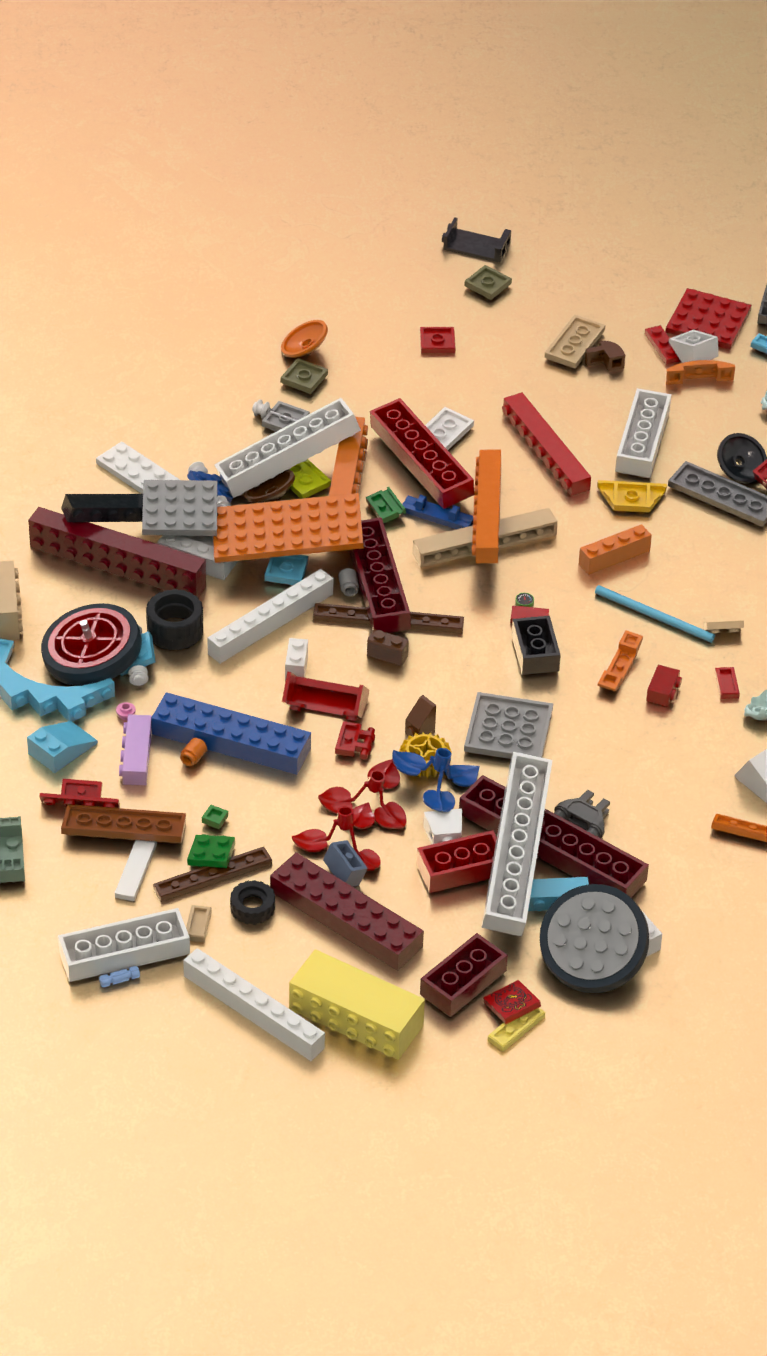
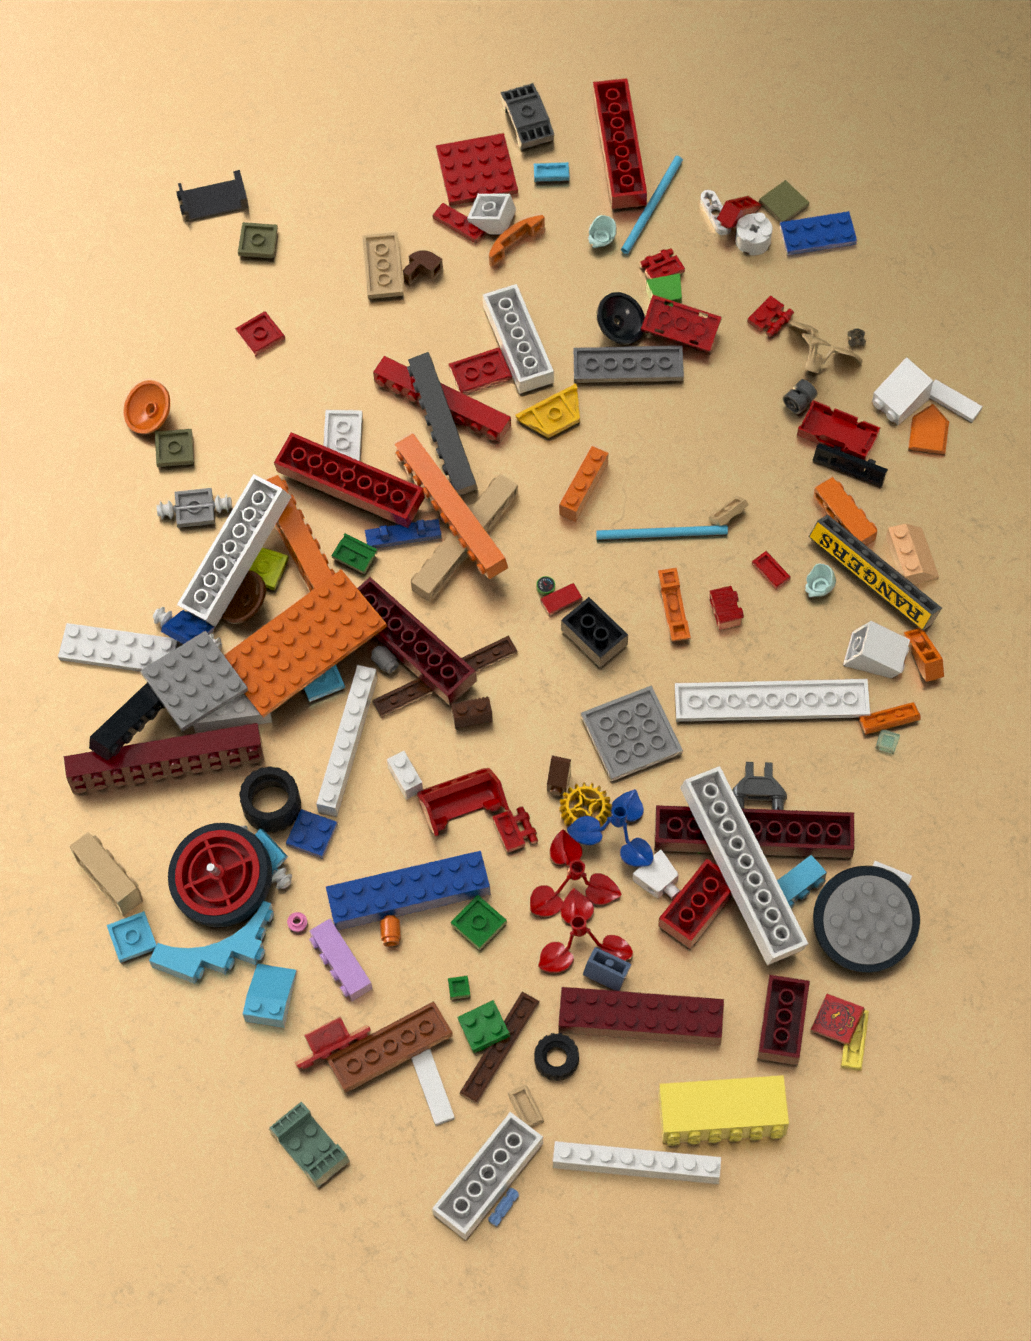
camera: 30 degrees left, 20 degrees up
none -> blue plate [286,809,338,859]
none -> dark grey brick [407,352,478,496]
none -> red tile [448,347,512,395]
none -> green plate [450,895,507,950]
none -> white plate [675,679,870,722]
none -> clear light blue tile [875,729,900,754]

